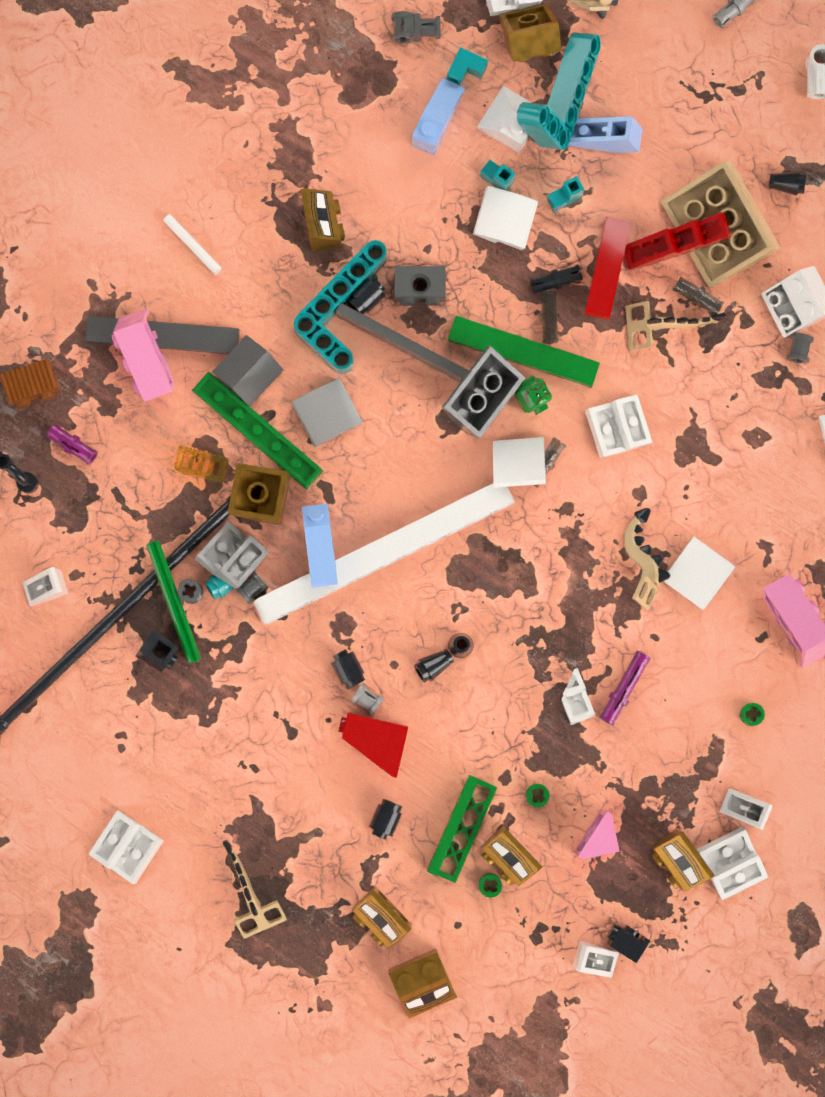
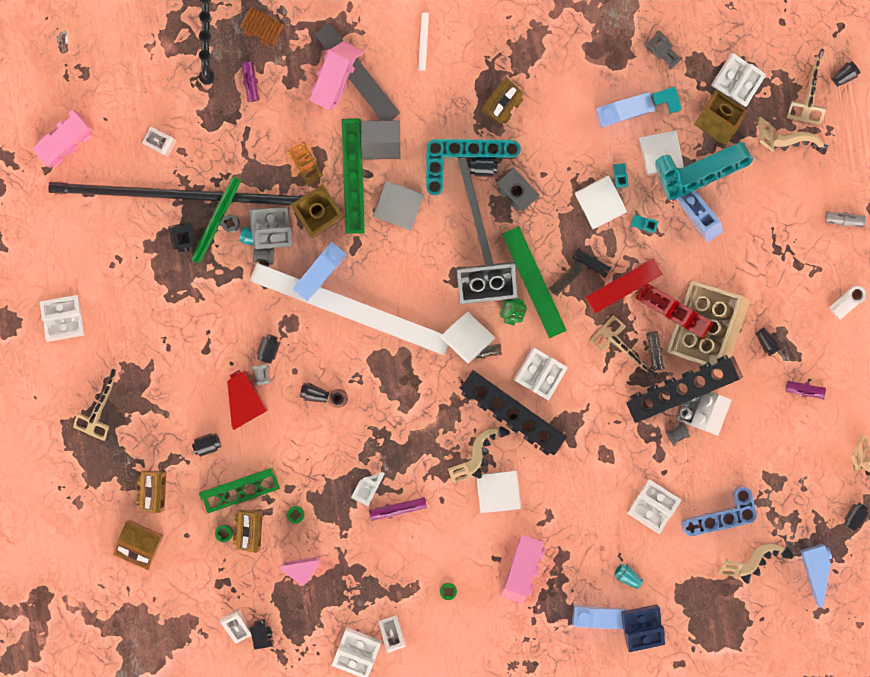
camera: 50 degrees right, 5 degrees up
pearl gold slope [651,829,715,892] -> none
none -> black brick [460,370,567,456]
none -> black brick [626,355,743,423]

